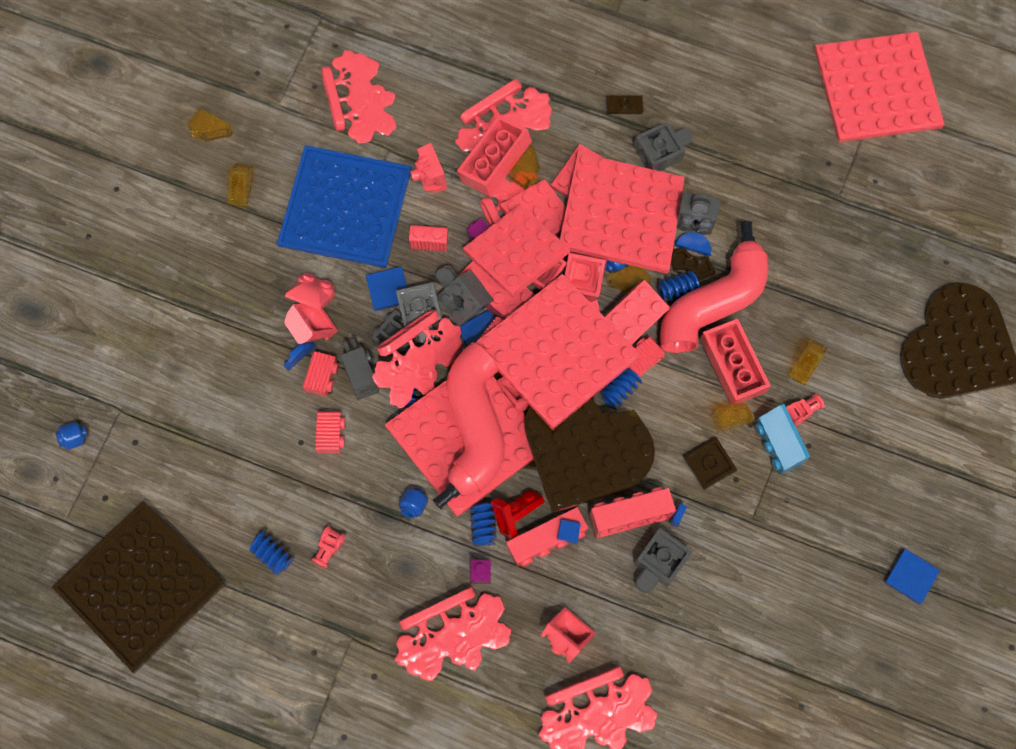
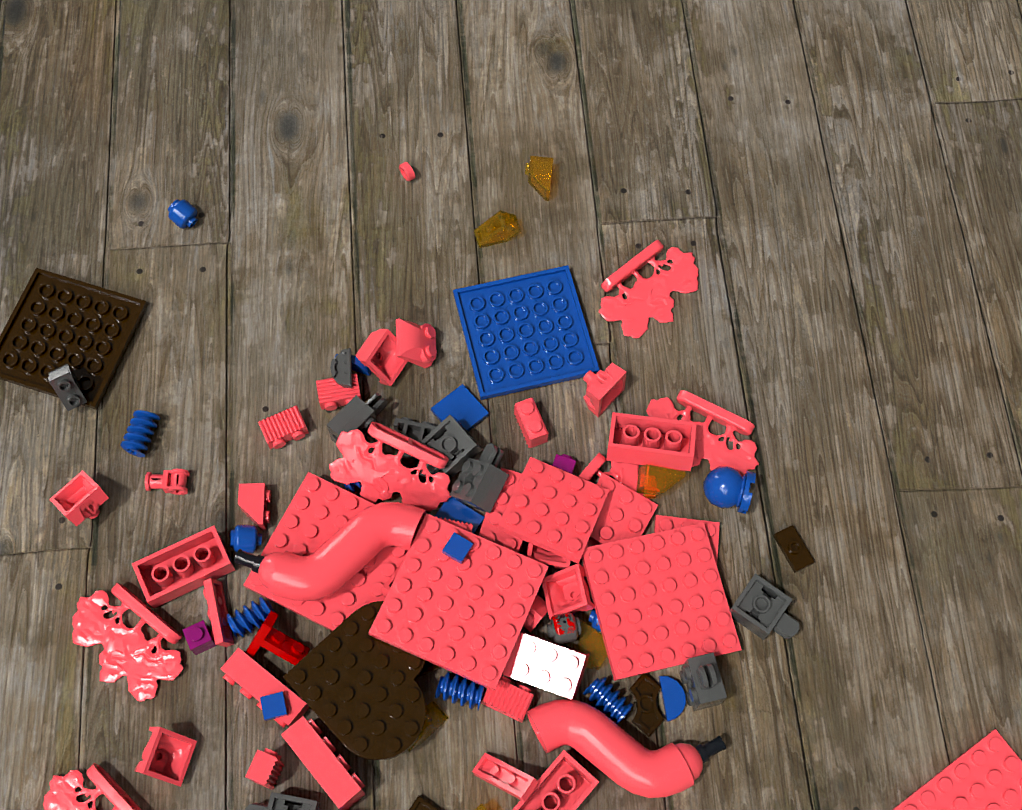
camera: 65 degrees right, 5 degrees down
none -> dark grey pin [47,364,87,411]
none -> coral brick [49,470,109,526]
none -> coral brick [132,526,235,608]
none -> coral plate [203,578,234,647]
none -> coral slope [238,483,271,531]
none -> coral brick [245,748,284,790]
none -> dark grey tile [330,348,352,389]
none -> coral tile [399,161,416,182]
none -> blue tile [442,532,473,564]
none -> coral plate [472,753,538,802]
none -> dark grey head [547,612,581,644]
none -> blue tile [703,466,756,514]

